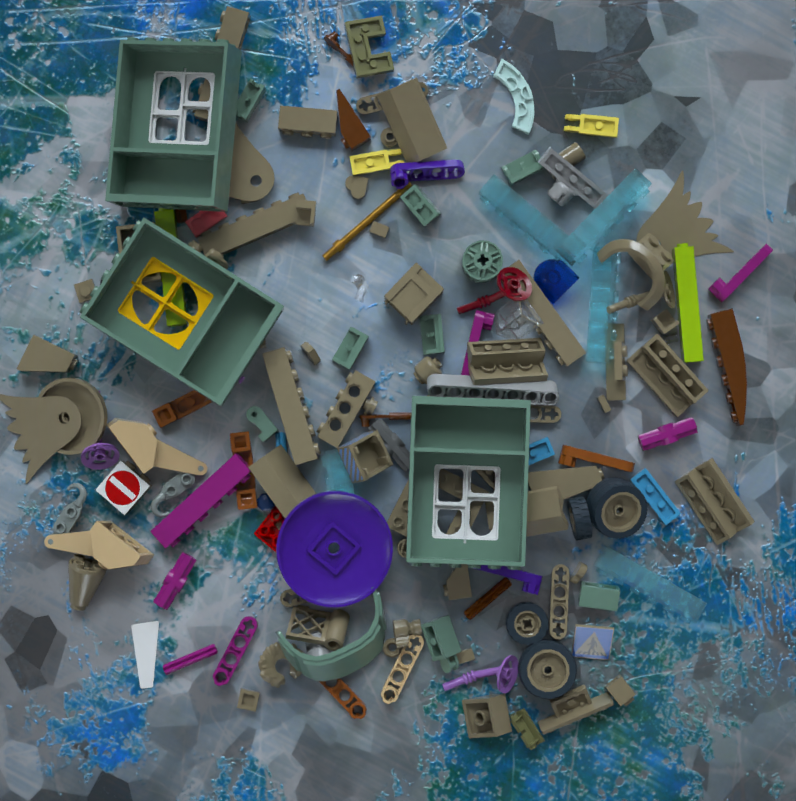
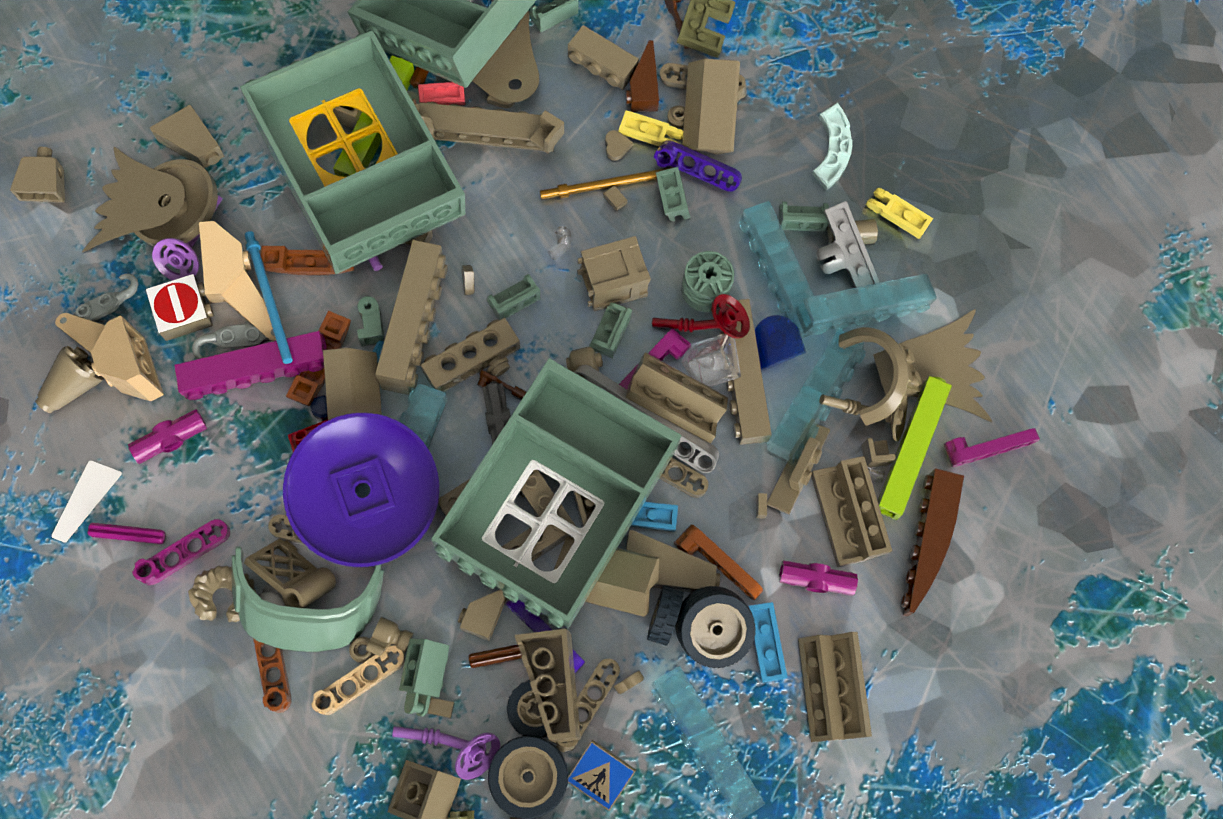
camera: 25 degrees right, 15 degrees down
dark tan plate [237,688,260,712] -> none
dark tan container [337,430,393,483] -> none
sand green hinge [578,581,620,611] -> none
none -> dark azure bar [244,231,293,364]
none -> dark tan wedge [514,629,581,743]

